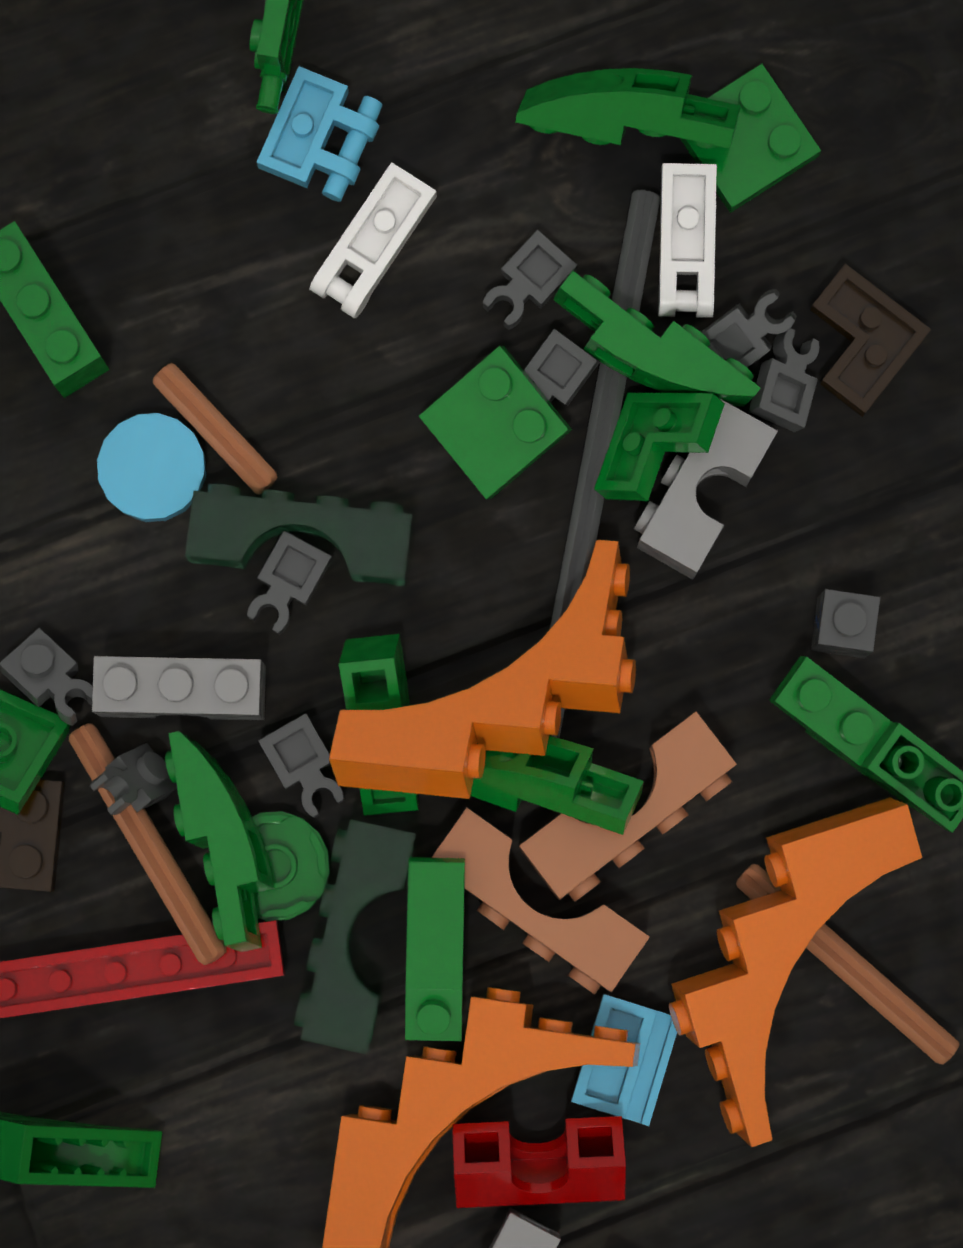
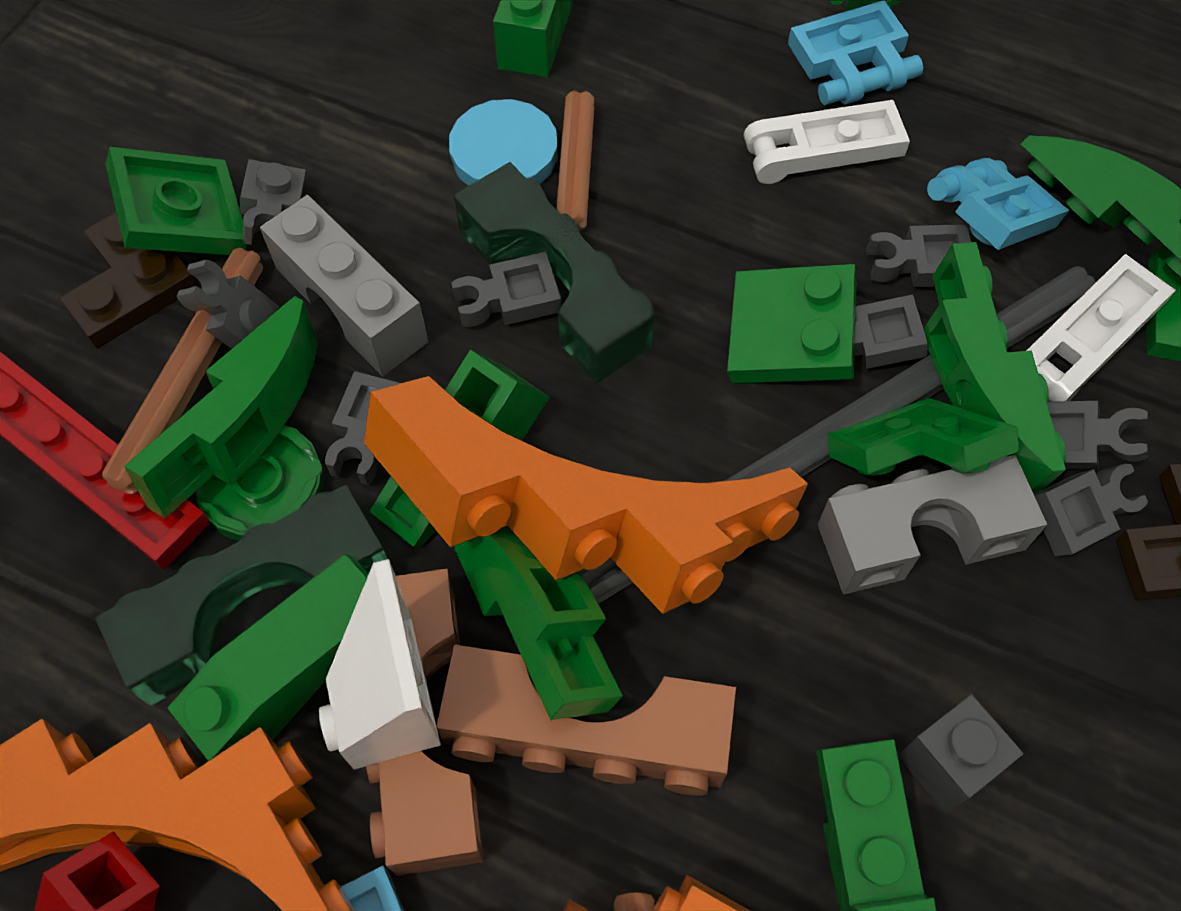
camera: 45 degrees right, 20 degrees down
none -> white slope [319,559,441,769]
none -> medium azure plate [927,158,1069,250]

